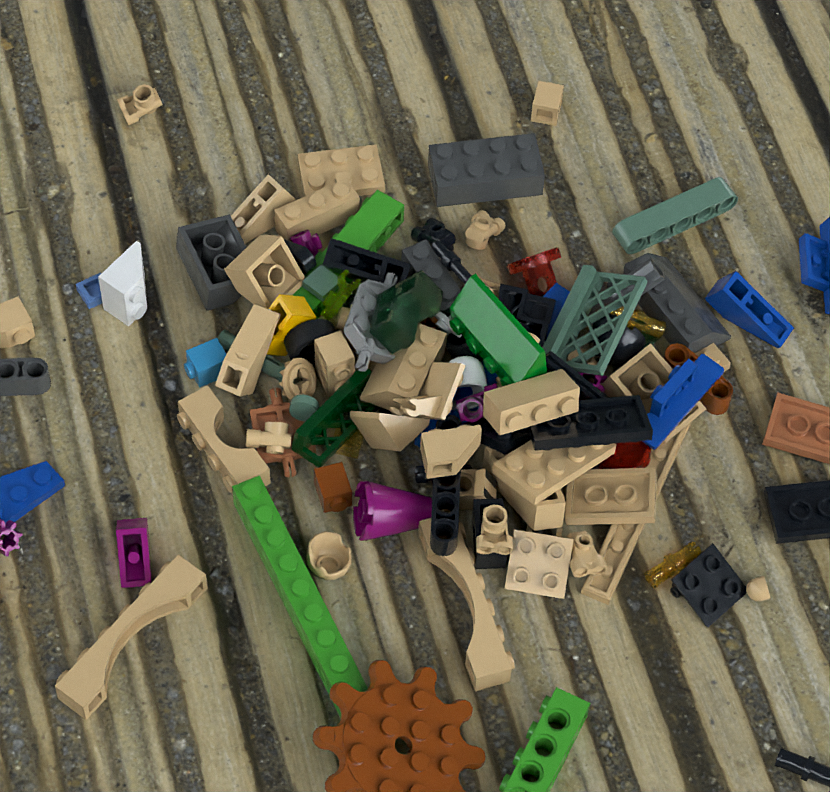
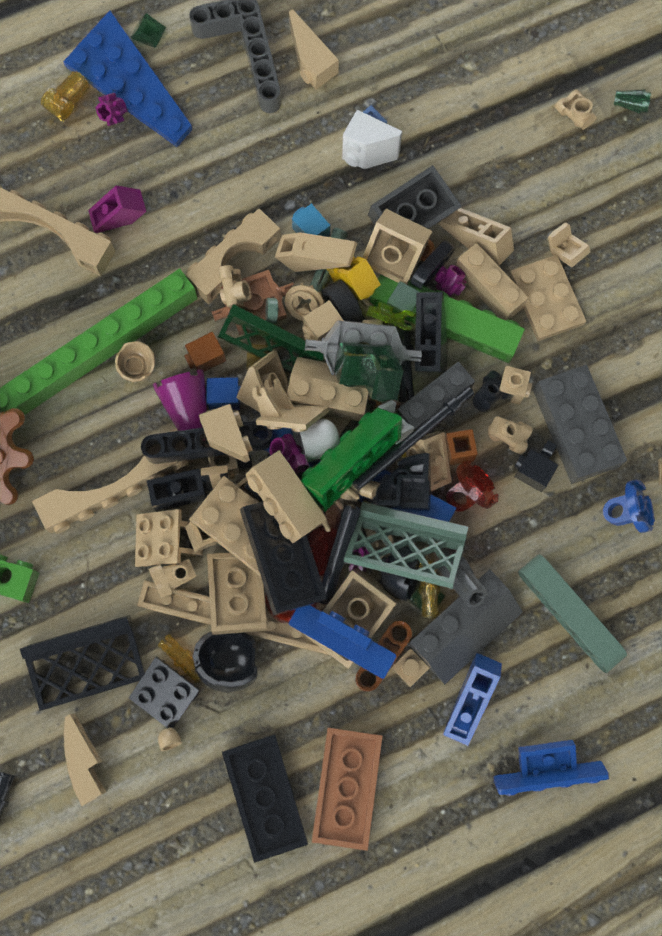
camera: 80 degrees right, 20 degrees up
tan plate [476,505,513,555] -> none
none -> black fence [20,615,145,711]
none -> tan slope [64,714,106,806]
none -> black cylinder [193,631,257,693]
none -> blue brick [207,377,241,410]
none -> dark orange brick [445,429,478,466]
none -> tan bracket [499,366,532,405]
none -> black brick [514,440,559,492]
none -> tan bracket [548,222,590,267]
none -> blue tile [603,479,655,533]
none -> clear green cone [614,89,652,114]

